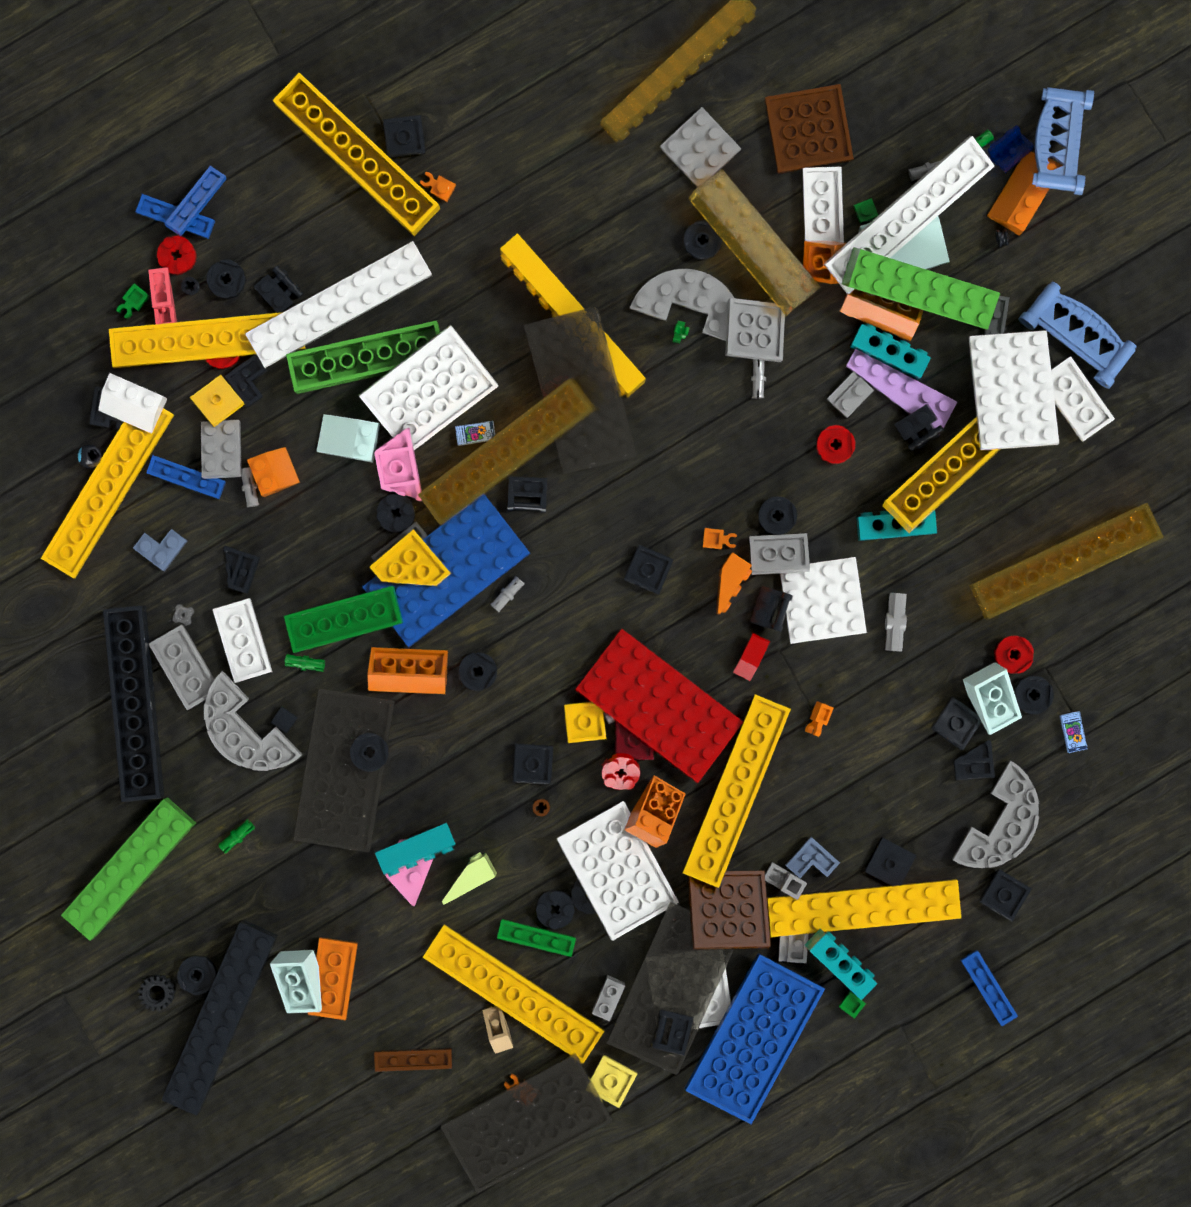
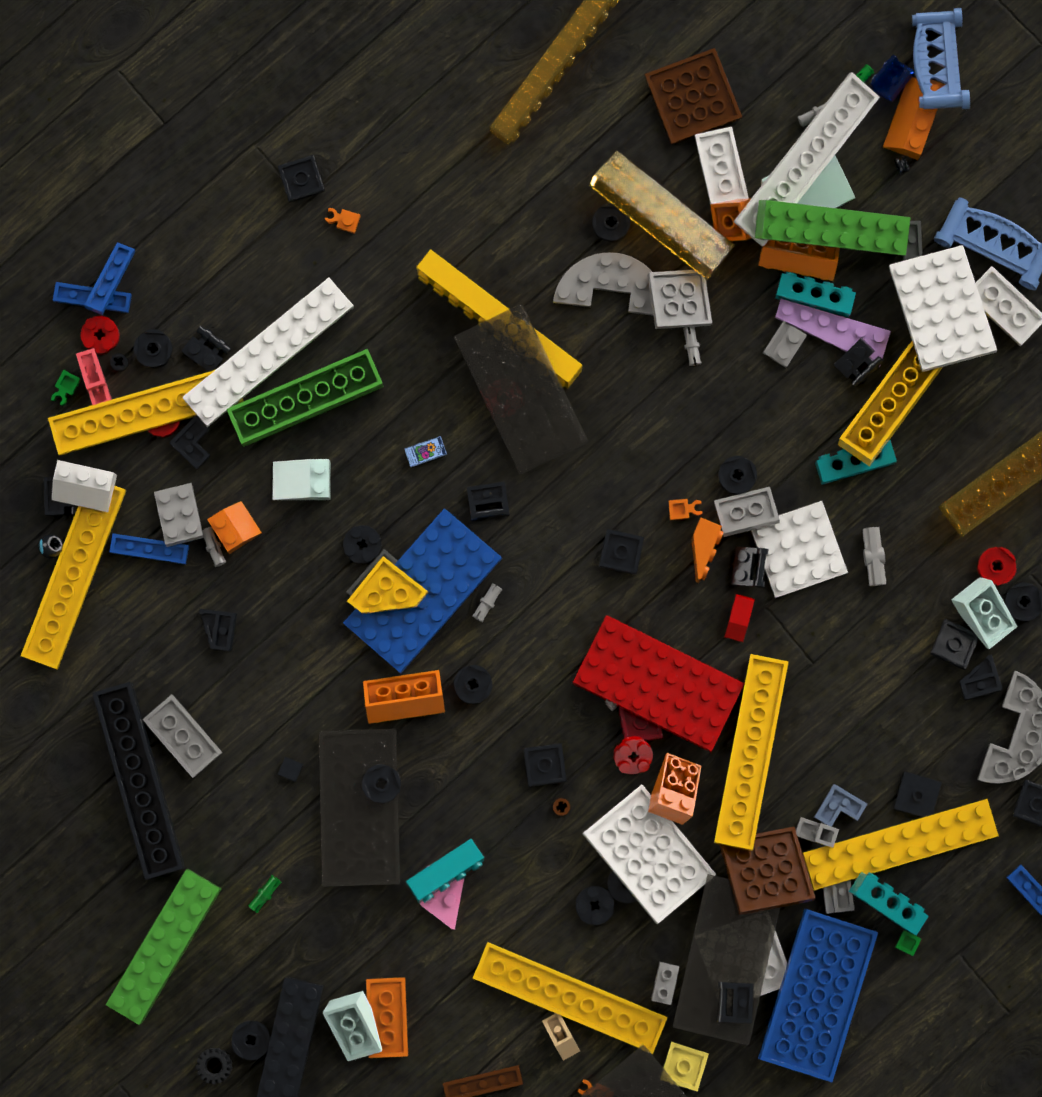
camera: 10 degrees left, 5 degrees down
sand blue plate [133,529,187,571] -> none
clear plate [173,604,194,626] -> none
yellow plate [190,375,245,427] -> none
light grey plate [204,671,302,771] -> none
white plate [213,598,272,683] -> none
yellow brick [273,73,440,236] -> none
green plate [284,586,403,653] -> none
green pin [285,654,325,672] -> none
white plate [359,325,498,450] -> none
bright pink wing [374,428,423,501] -> none
clear yellow brick [418,378,597,526] -> none
yellowish green slope [442,852,497,904] -> none
green plate [497,919,576,957] -> none
yellow plate [564,702,606,743] -> none
light grey plate [660,107,741,189] -> none
green plate [673,321,690,343] -> none
orange plate [805,701,834,737] -> none
red plate [816,425,855,464] -> none
green plate [853,198,878,224] -> none

